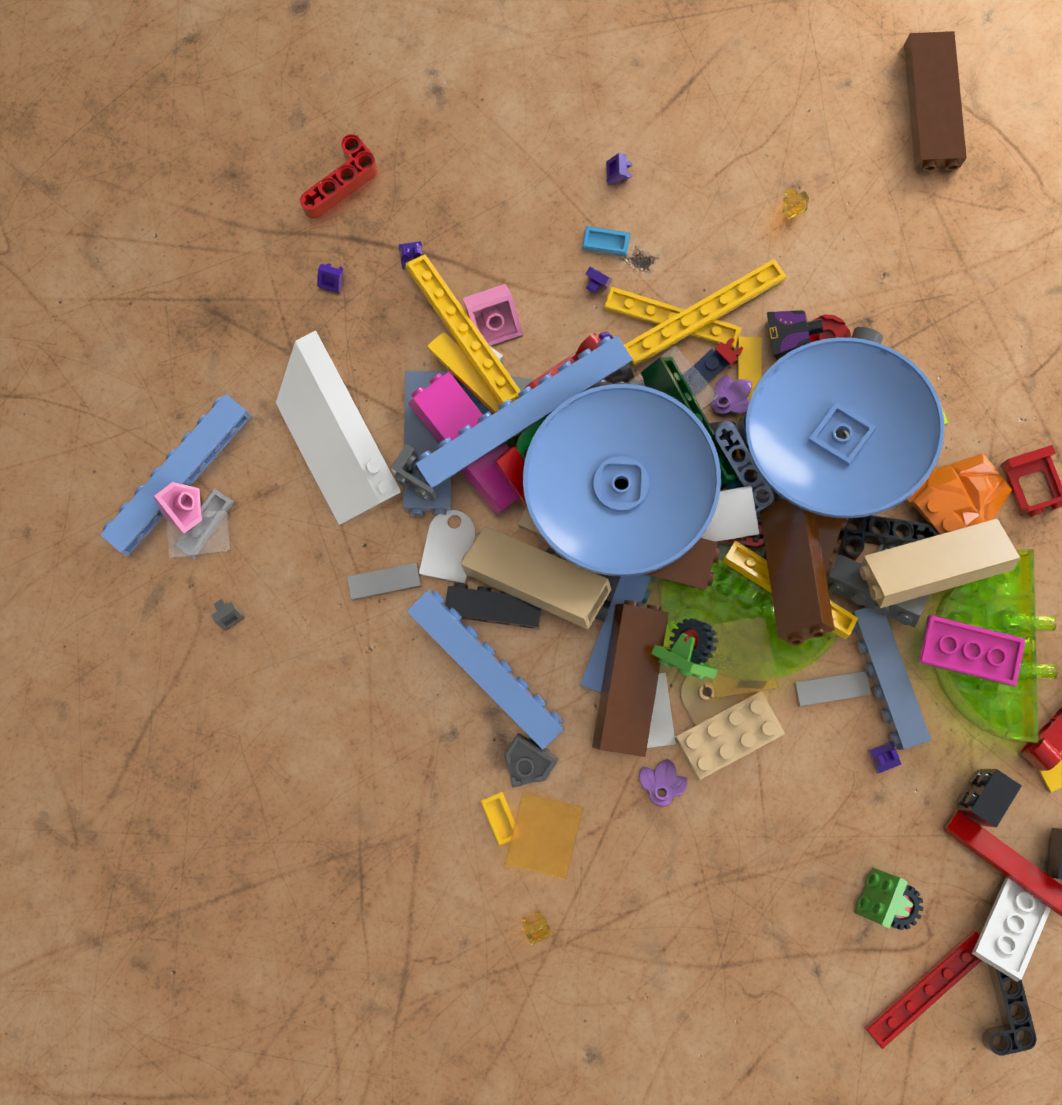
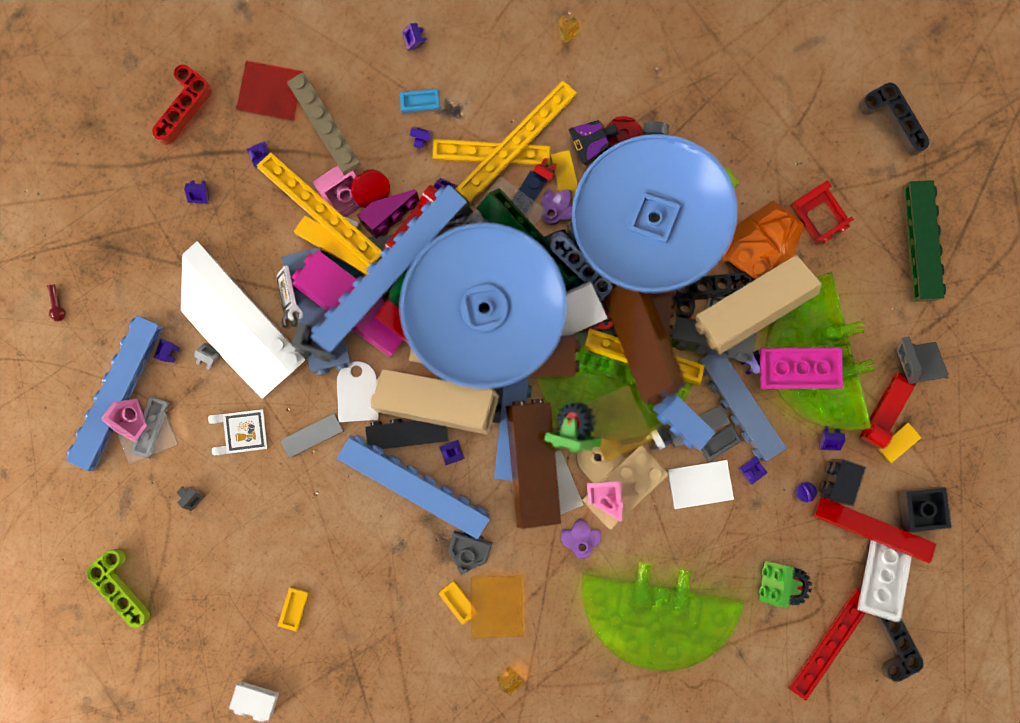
camera: 20 degrees left, 5 degrees up
none -> dark red bar [47,284,65,322]
none -> lime beam [86,549,150,628]
none -> dark purple tile [154,339,180,363]
none -> light grey tile [194,343,221,370]
none -> white flag [208,409,268,455]
none -> white brick [229,681,279,722]
none -> clear red piece [236,61,303,121]
none -> white flag [276,266,303,327]
none -> yellow tile [278,586,310,632]
none -> dark tan plate [287,72,361,176]
none -> red tile [351,169,390,208]
none -> magenta slope [357,189,420,239]
none -> dark purple tile [439,440,465,465]
none -> clear neon green brick [580,563,744,671]
none -> bright pink slope [587,481,623,522]
none -> light grey tile [646,425,672,450]
none -> medium blue brick [653,395,716,451]
none -> white tile [667,460,734,509]
none -> dark grey tile [700,424,742,462]
none -> dark purple tile [741,350,760,374]
none -> dark purple tile [796,482,817,502]
none -> dark purple tile [820,427,845,451]

